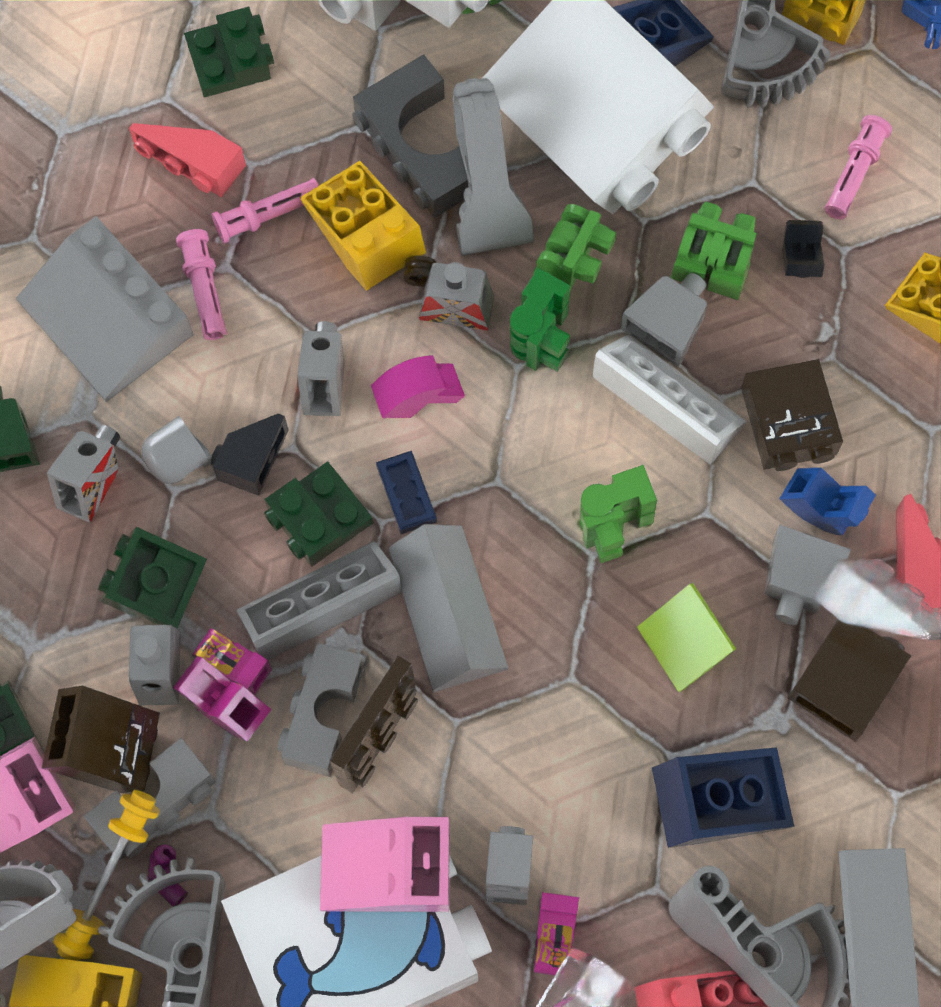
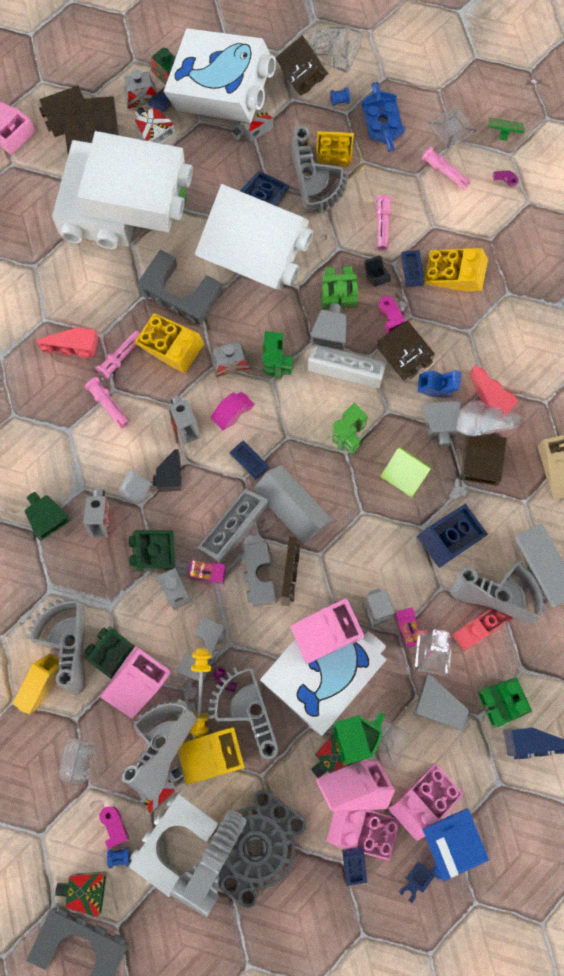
camera: 25 degrees left, 5 degrees up
light grey slope [16,216,194,402] -> none
dark brown brick [41,685,160,793] -> none
dark pink brick [173,656,272,742] -> none
dark green plate [184,6,274,98] -> none
dark green plate [264,461,374,567] -> none
dark brown bush [404,255,437,287] -> none
light grey arm [453,78,534,256] -> none
bright green hips [533,204,616,291] -> none
none -> dark pink leg [378,296,406,334]
none -> dark blue plate [401,250,424,287]

